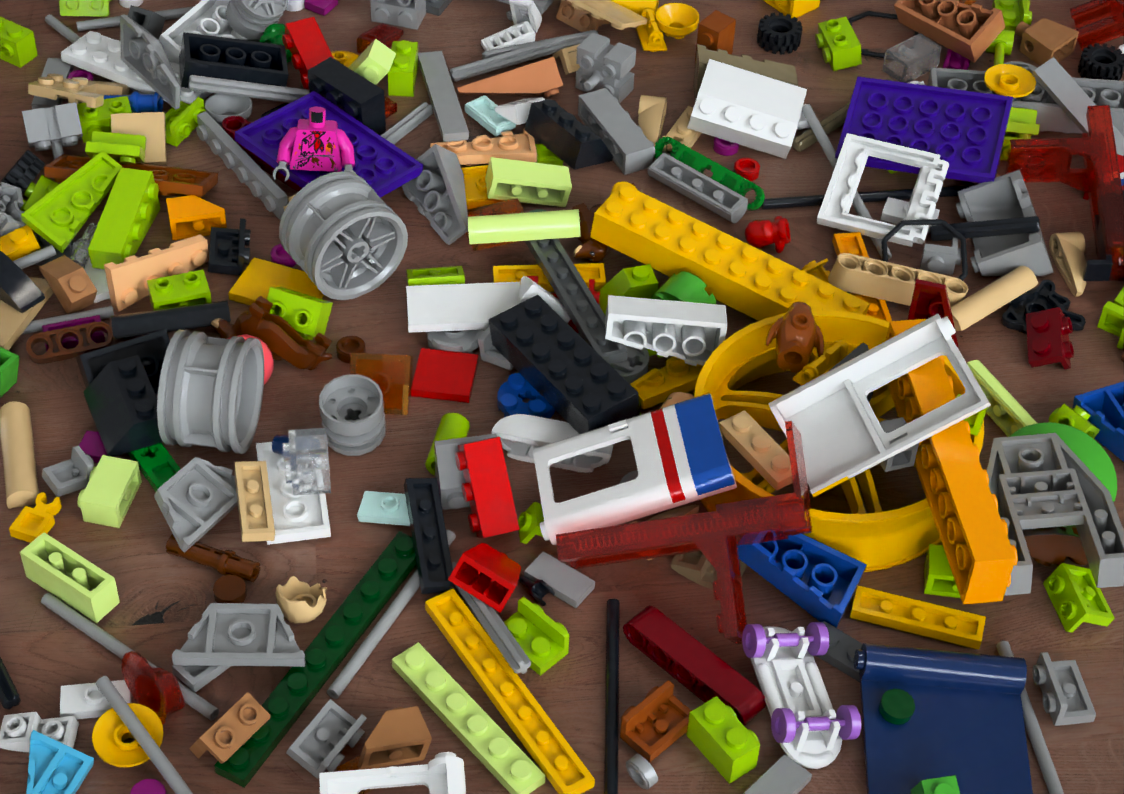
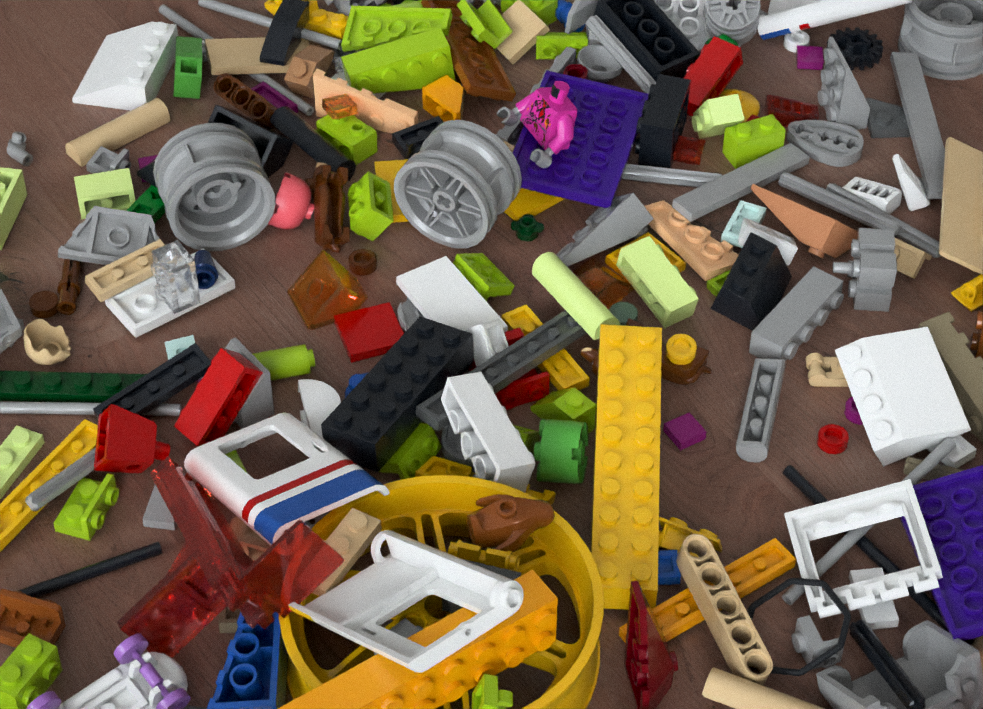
camera: 65 degrees right, 0 degrees up
yellow plate [9,492,62,543] -> none
light grey wheel [319,374,386,456] -> none
black hand [518,573,555,606] -> none
dark red beam [623,605,766,726] -> none
tan piece [638,95,667,146] -> none
green piece [654,137,765,211] -> none
red animal [745,216,791,254] -> none
none -> clear orange tile [322,93,358,120]
none -> light grey piece [786,120,864,167]

